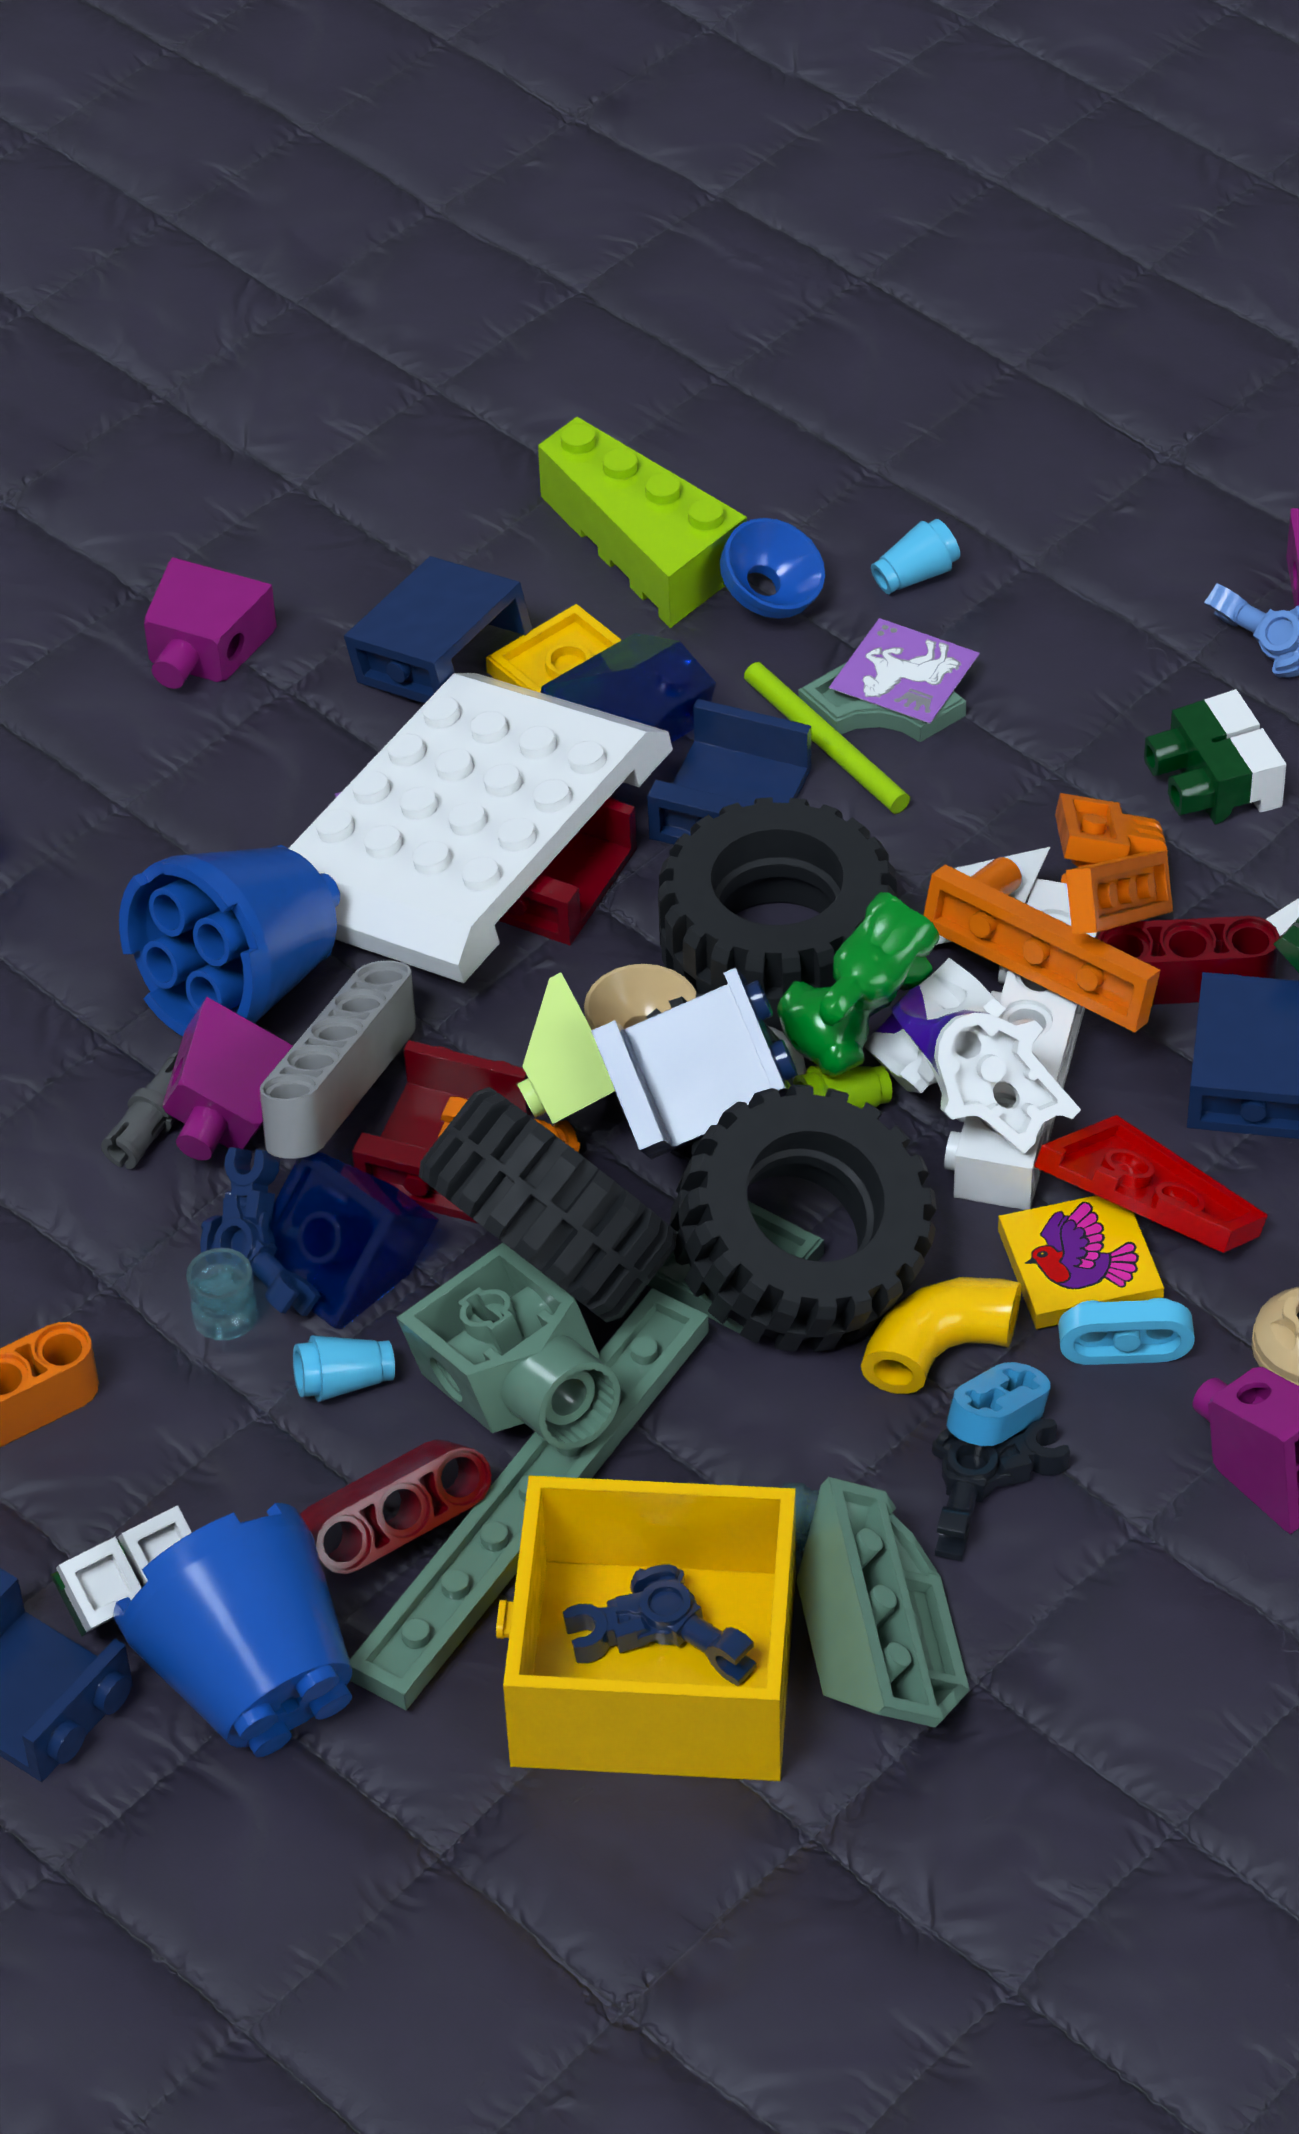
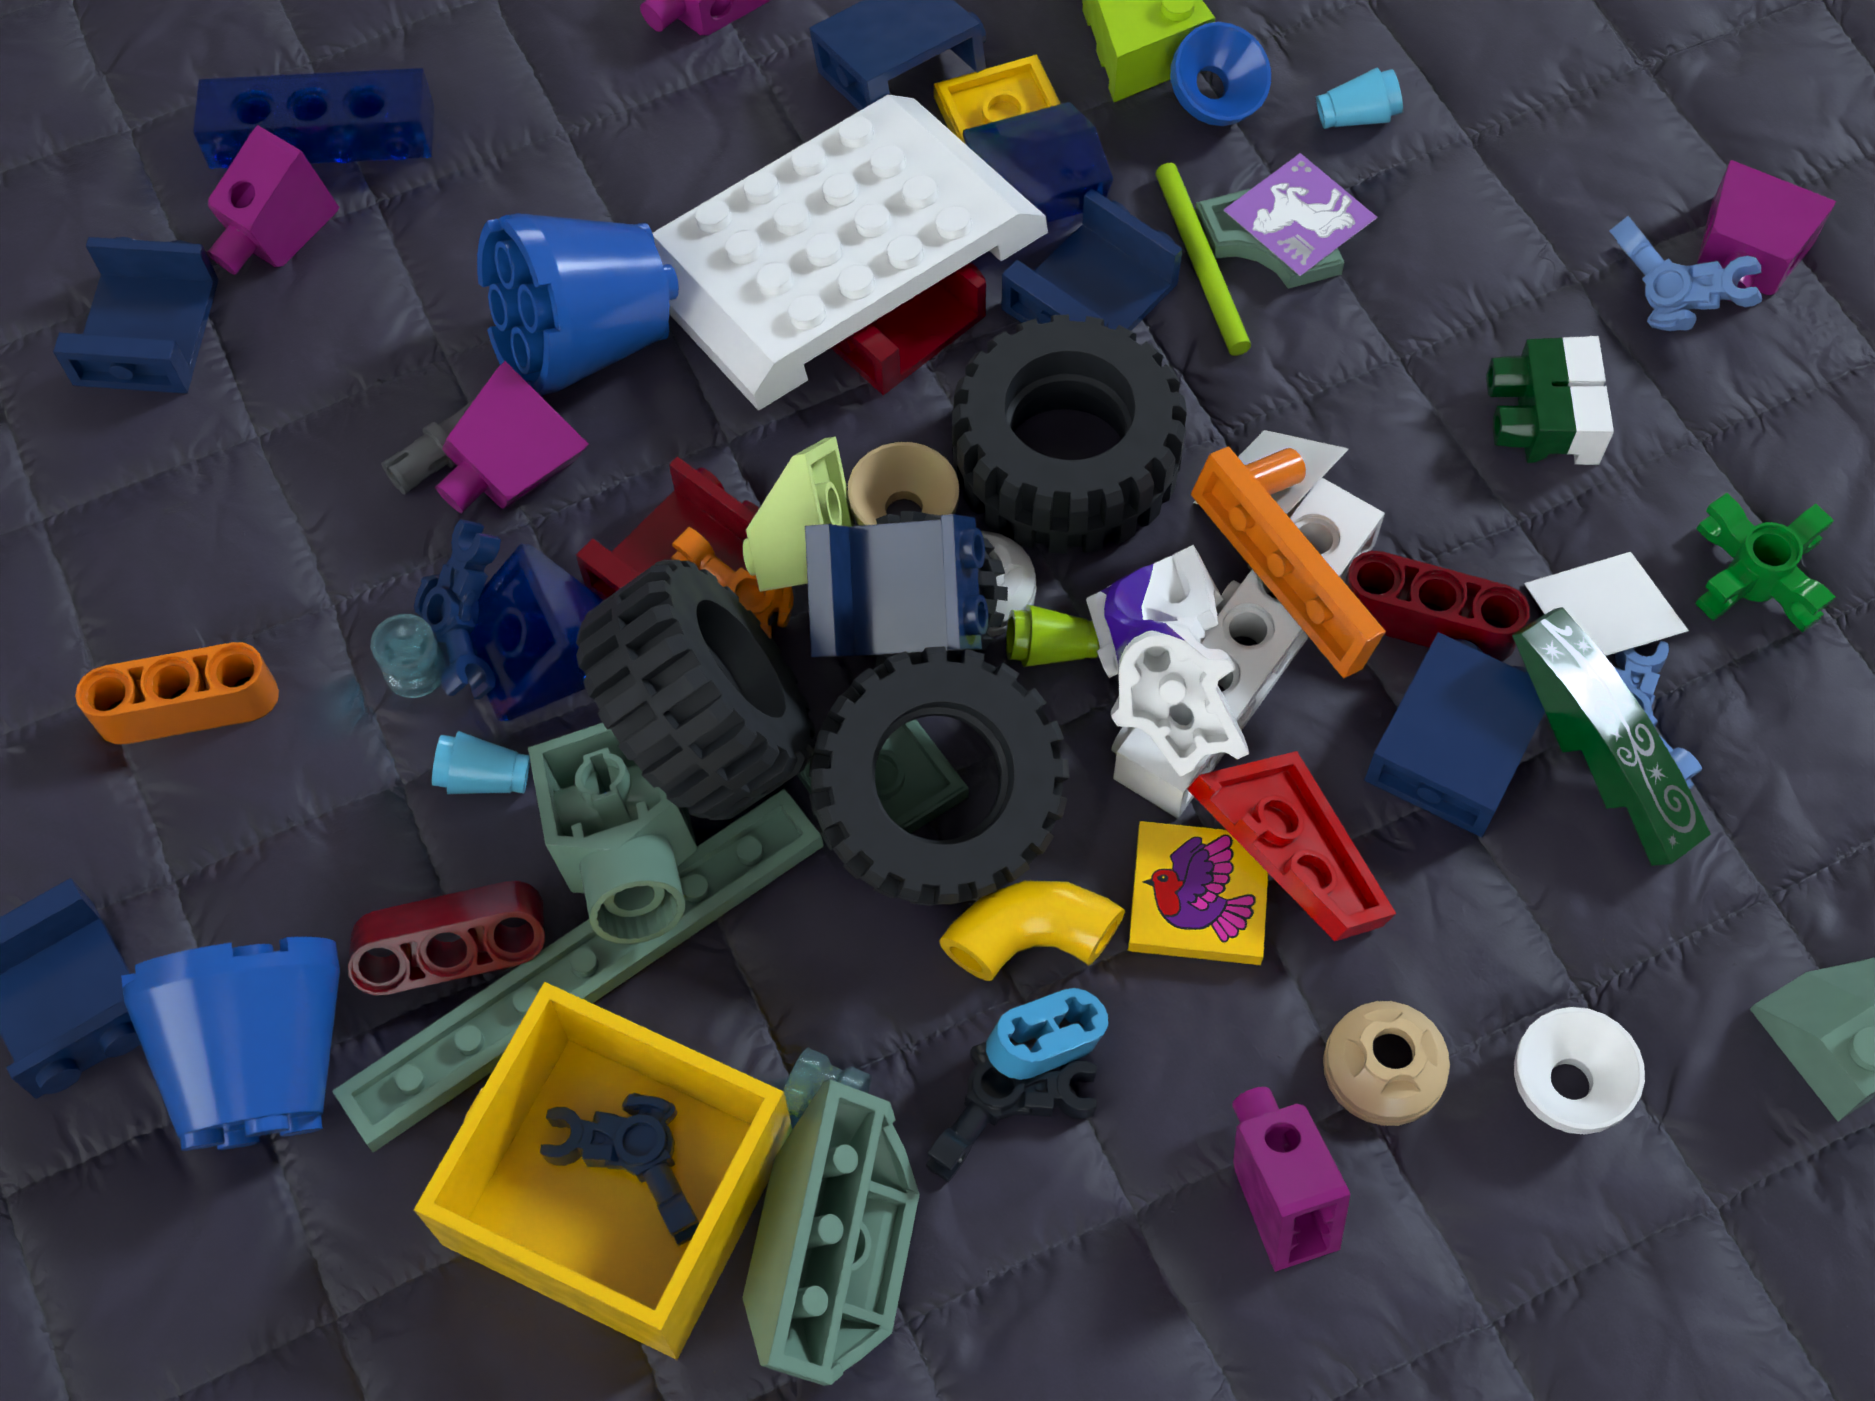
camera: 20 degrees right, 15 degrees up
white hips [50,1505,192,1637] -> none
light grey beam [260,961,416,1159] -> none
green animal [777,892,940,1077] -> none
orange hinge [1055,793,1168,867] -> none
medium azure plate [1058,1298,1195,1365] -> none
orange piece [1061,850,1173,935] -> none

